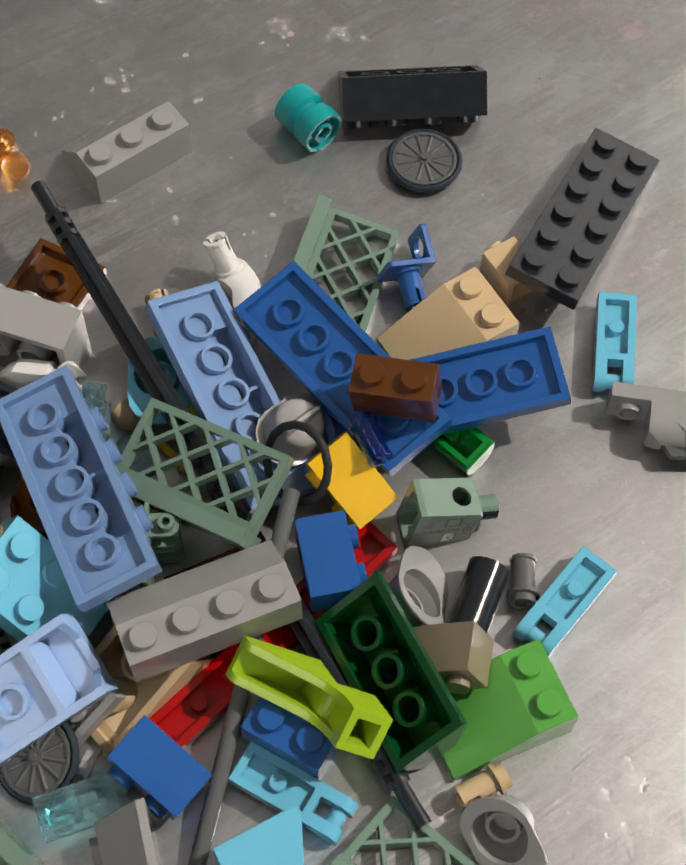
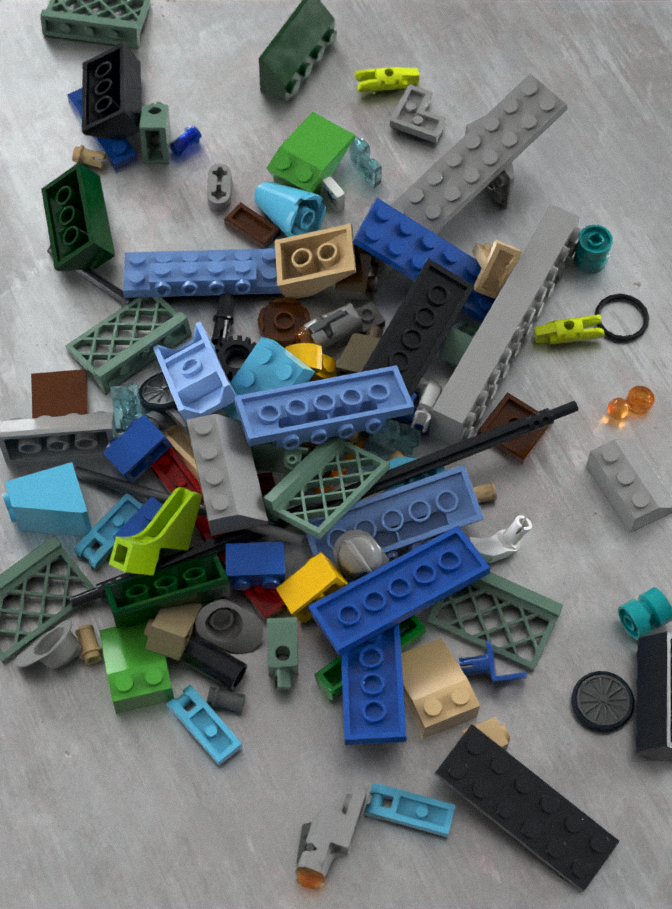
camera: 100 degrees right, 0 degrees up
black piece [262,420,332,507] -> none
reddish brown brick [348,353,442,422] -> none
clear blue pin [348,411,394,468] -> none

